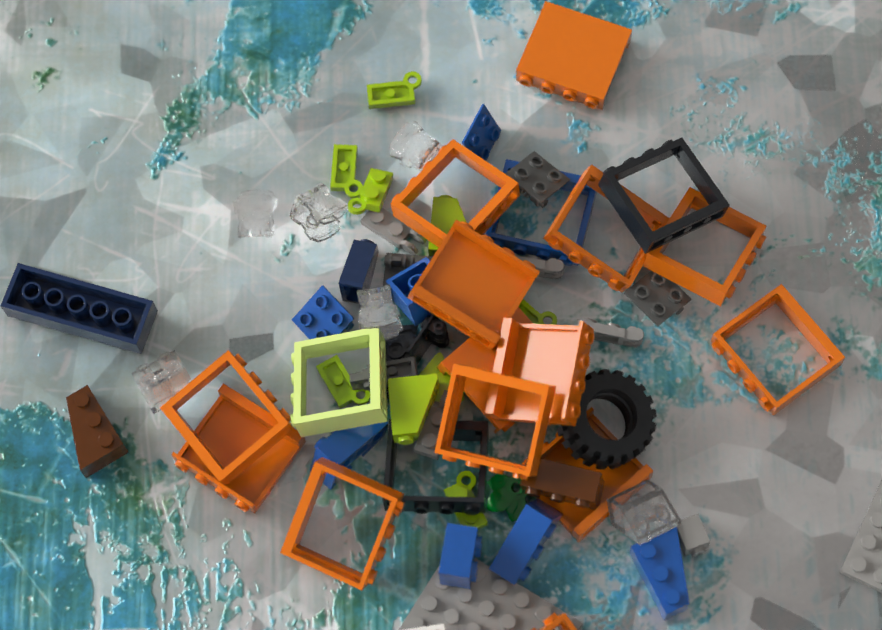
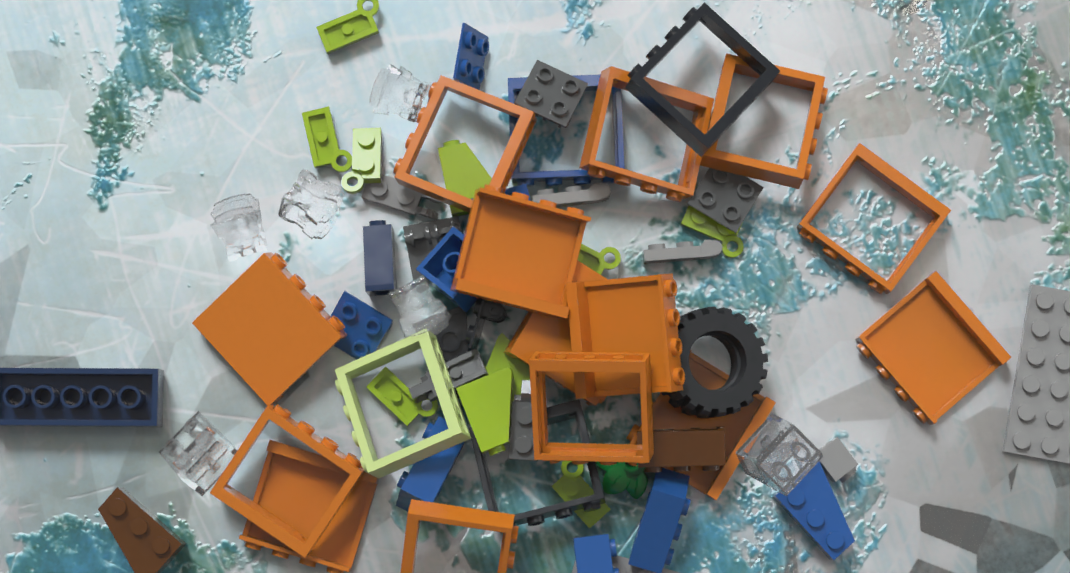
camera: 20 degrees left, 15 degrees up
none -> orange panel [192,252,347,406]
none -> lime hinge [680,205,744,258]
none -> orange panel [855,271,1011,425]

